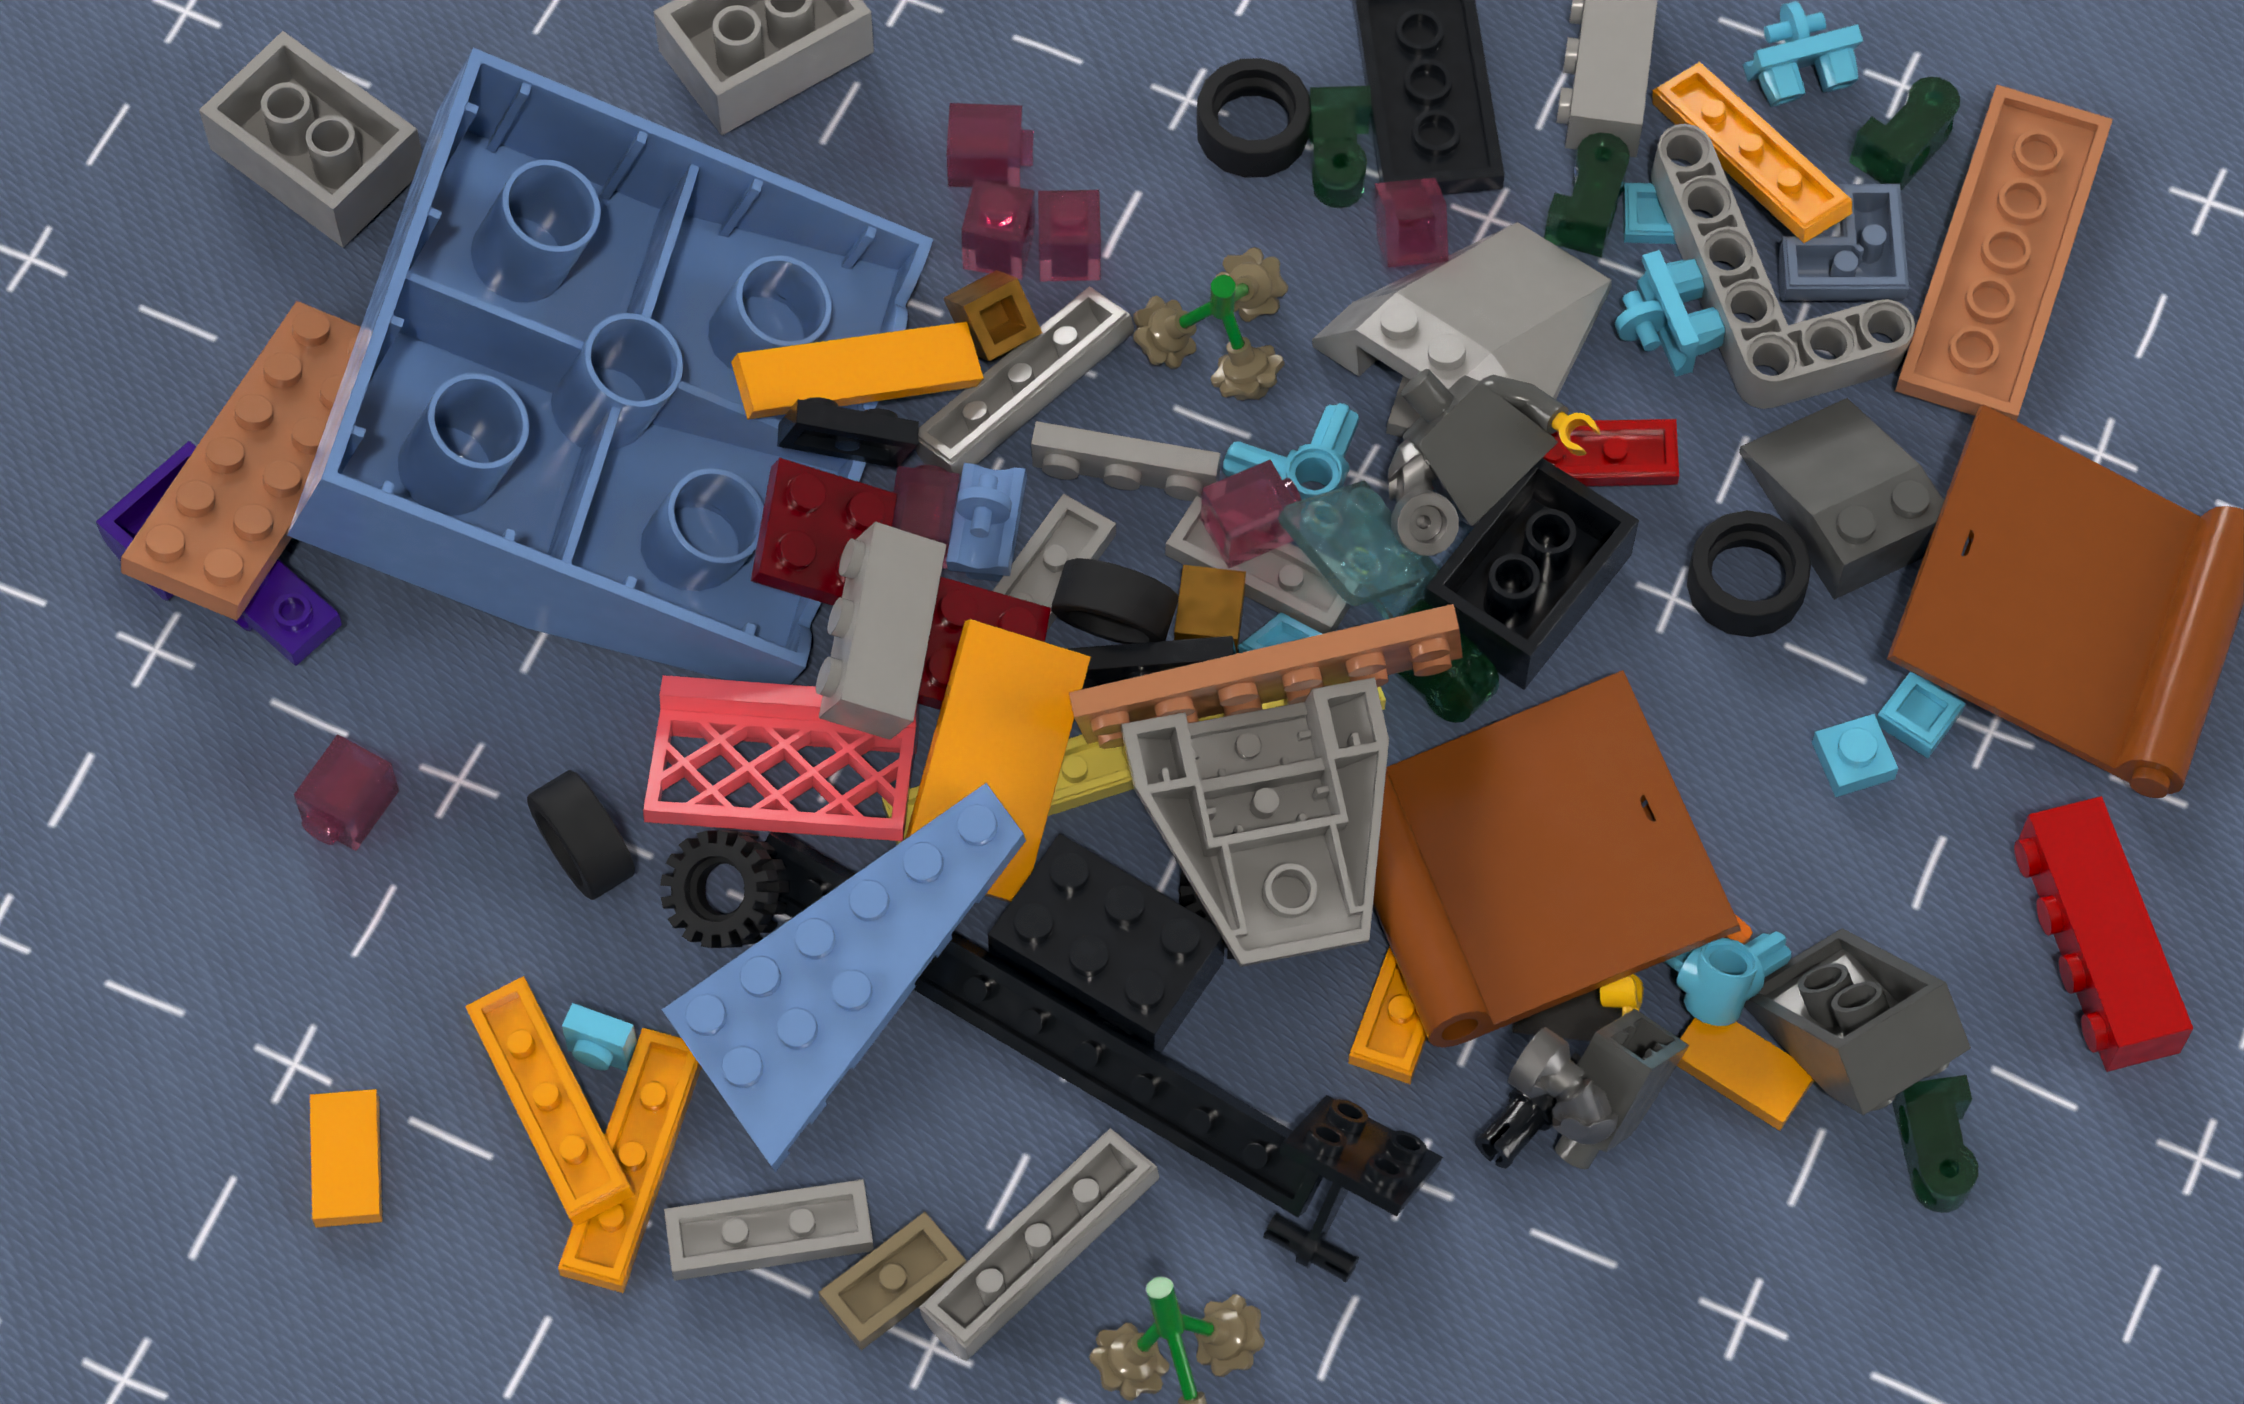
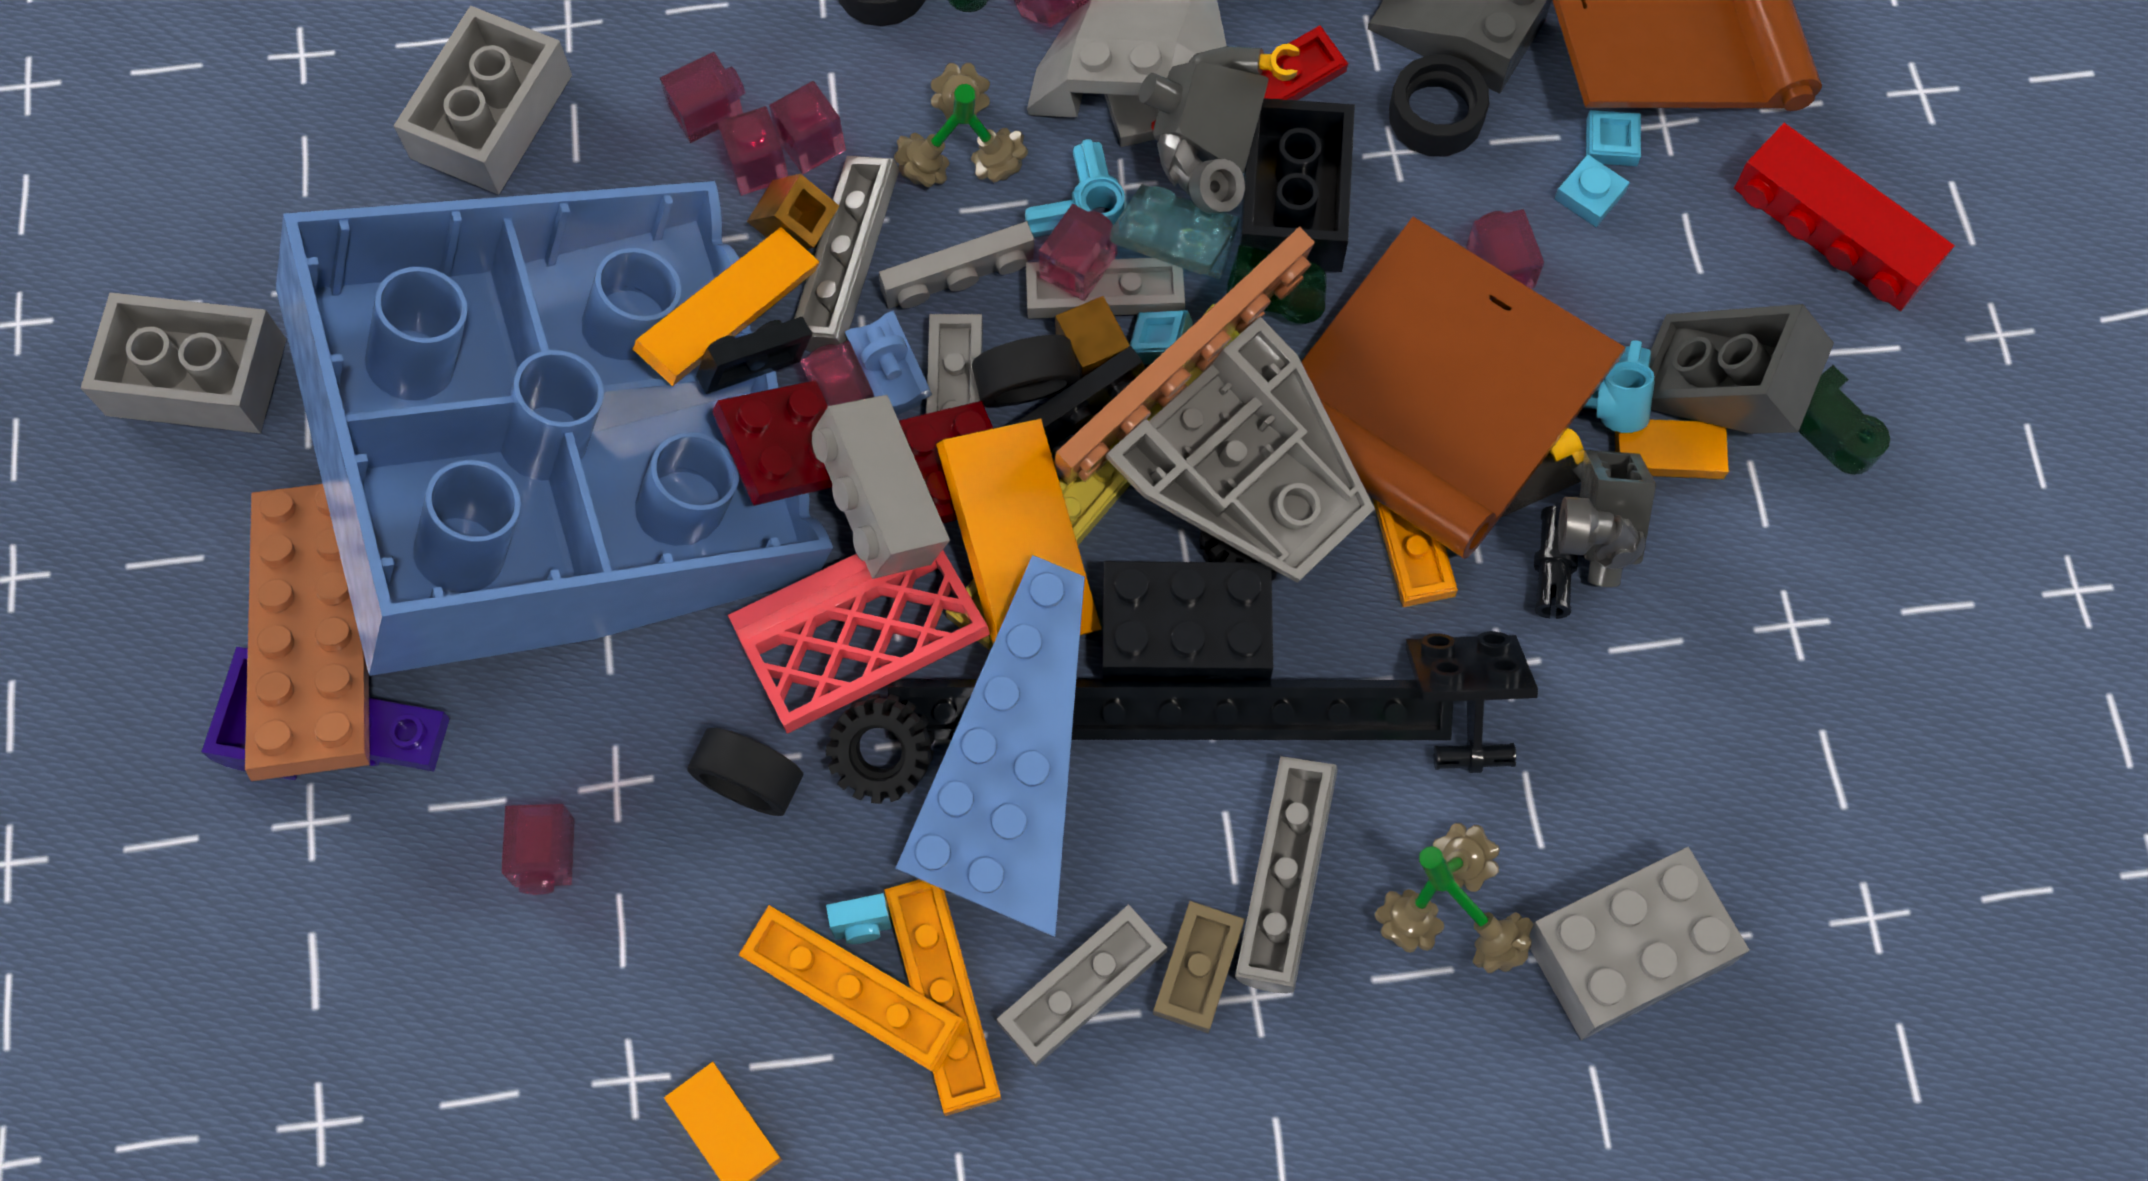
camera: 30 degrees left, 5 degrees up
none -> clear pink brick [1466,209,1544,289]

